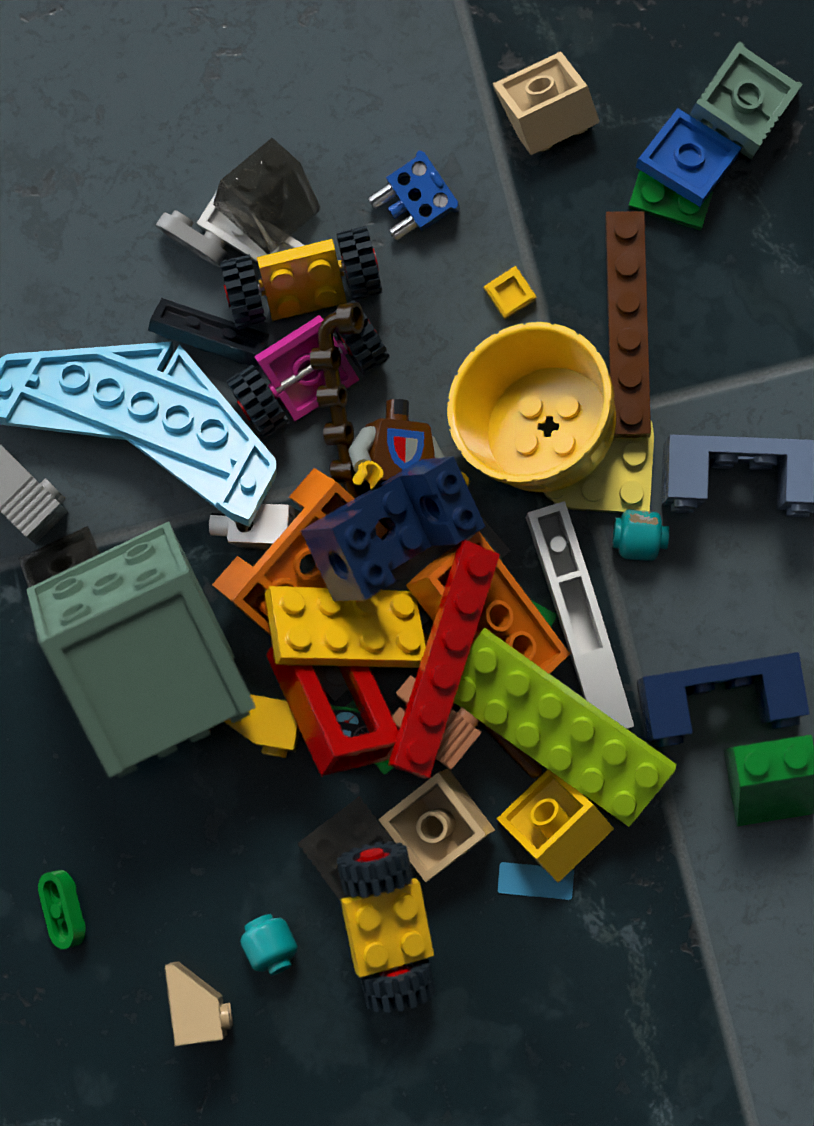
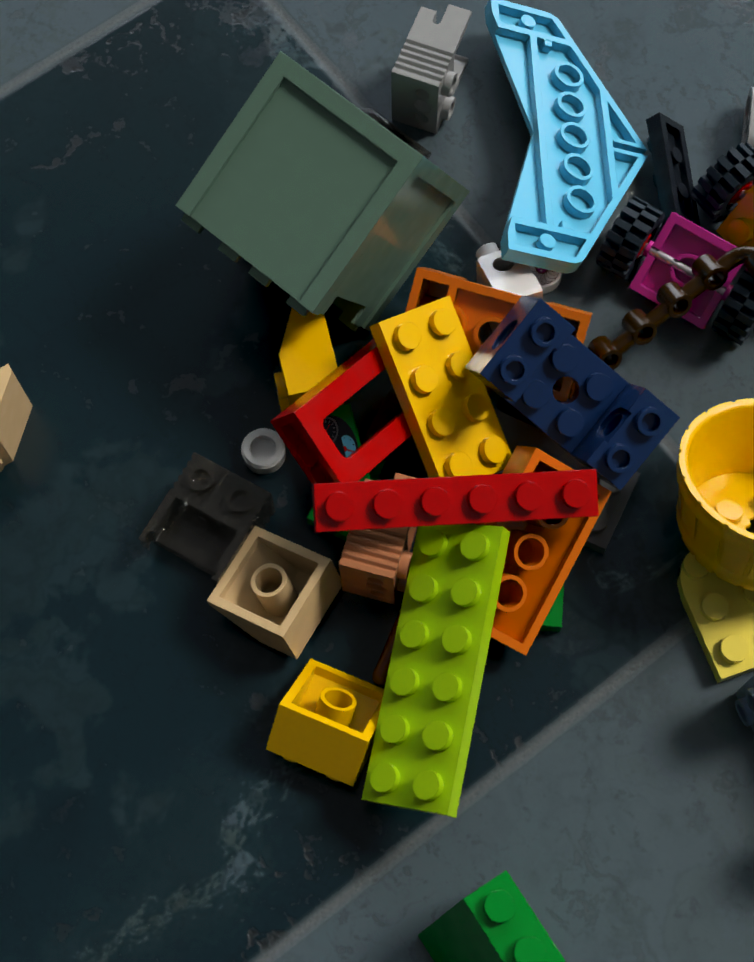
camera: 70 degrees right, 15 degrees down
green plate [38,870,86,949] -> none
teal head [240,914,298,976] -> none
plate [337,841,435,1012] -> none
torso [348,399,469,489] -> none
dark azure sticker [497,862,574,900] -> none
white slope [526,501,634,729] -> none
teal head [612,509,669,561] -> none
dark blue plate [637,652,810,748] -> none
none -> white tile [241,428,286,474]

